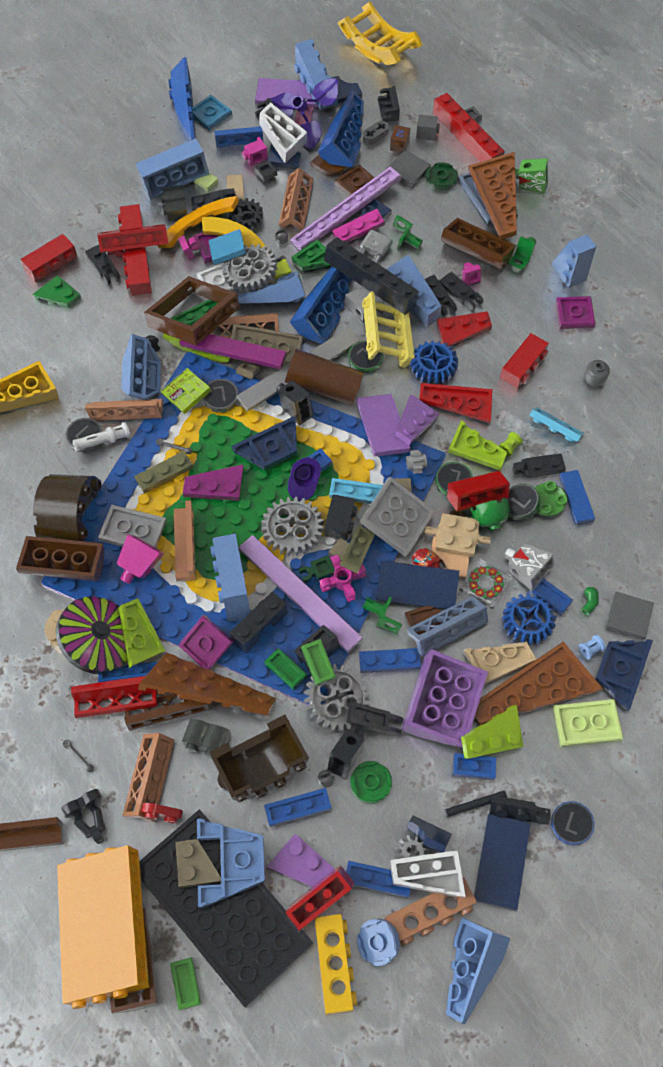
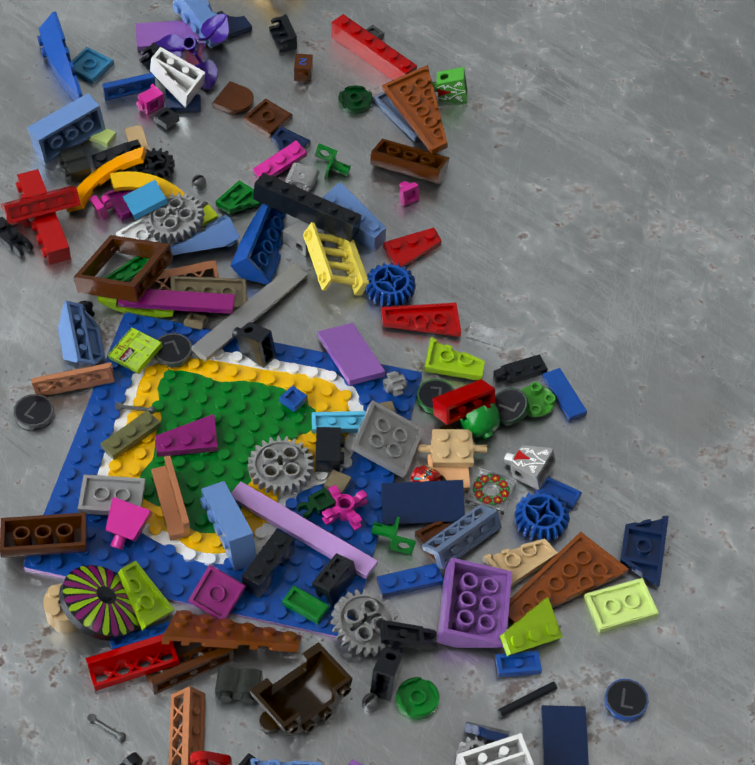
camera: 15 degrees left, 10 degrees down
dark brown cylinder [33,474,102,542] -> none
white pin [73,422,130,451] -> none
dark blue wing [231,416,297,470] -> none
blue plate [264,788,332,827] -> none
nougat fence [278,168,314,230] -> none
reddish brown brick [284,348,364,405] -> none
dark purple piece [287,457,321,501] -> none
lavender tile [290,167,401,251] -> none
bright green tile [301,639,336,685] -> none
blue wedge [318,90,364,167] -> none
olive plate [340,524,375,573] -> none
black tile [348,341,384,373] -> none
dark grey beam [363,121,389,145] -> none
dark grey tile [386,150,431,188] -> none
medium lavender wing [395,394,439,445] -> none
dark grey brick [416,114,440,140] -> none
black hinge [425,274,457,317] -> none
black hinge [439,271,484,310] -> none
black hinge [489,795,551,825] -> none
lime bush [499,432,523,457] -> none
red brick [500,333,549,389] -> none
green bracket [508,236,536,270] -> none
medium azure plate [529,407,585,442] -> none
medium blue wedge [551,234,597,288] -> none
magenta tile [556,296,596,329] -> none
light blue bush [578,635,606,660] -> none
green arm [581,587,599,616] -> none
dark grey head [584,360,610,387] -> none
dark grey tile [606,591,654,640] -> none

